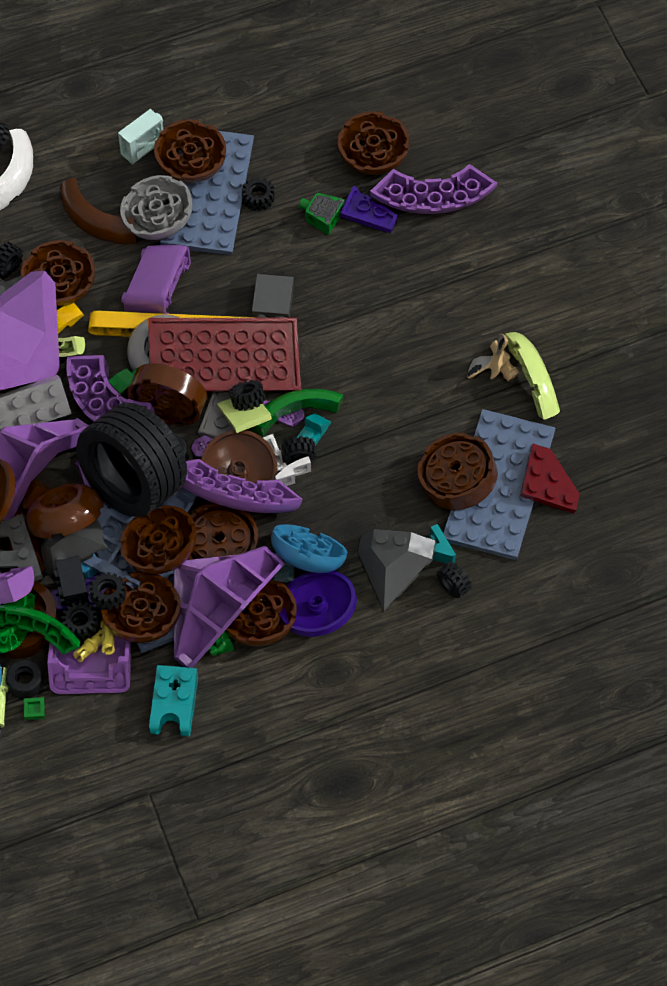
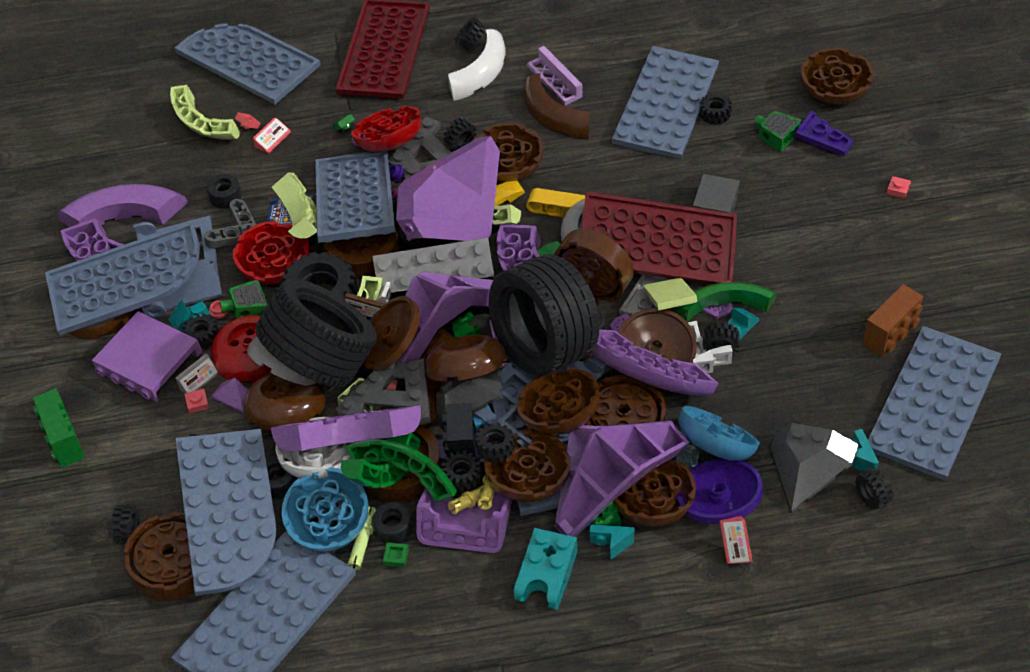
camera: 15 degrees right, 10 degrees down
light aqua window [118,109,163,165] -> none
light grey brick [120,175,193,240] -> none
medium lavender windscreen [121,245,191,314] -> none
reddish brown brick [154,119,226,183] -> none
black tyre [229,380,266,411] -> none
medium lavender brick [370,164,497,214] -> none
reddish brown brick [417,433,498,510] -> none
tan animal [467,334,520,382] -> none
yellowish green brick [505,332,560,420] -> none
dark red plate [520,444,580,513] -> none
none -> green piece [452,311,482,337]
none -> lavender fence [527,46,583,106]
none -> teal slope [590,524,634,559]
none -> slope [719,516,752,564]
none -> dark orange piece [863,284,923,357]
none -> coral plate [887,176,911,199]

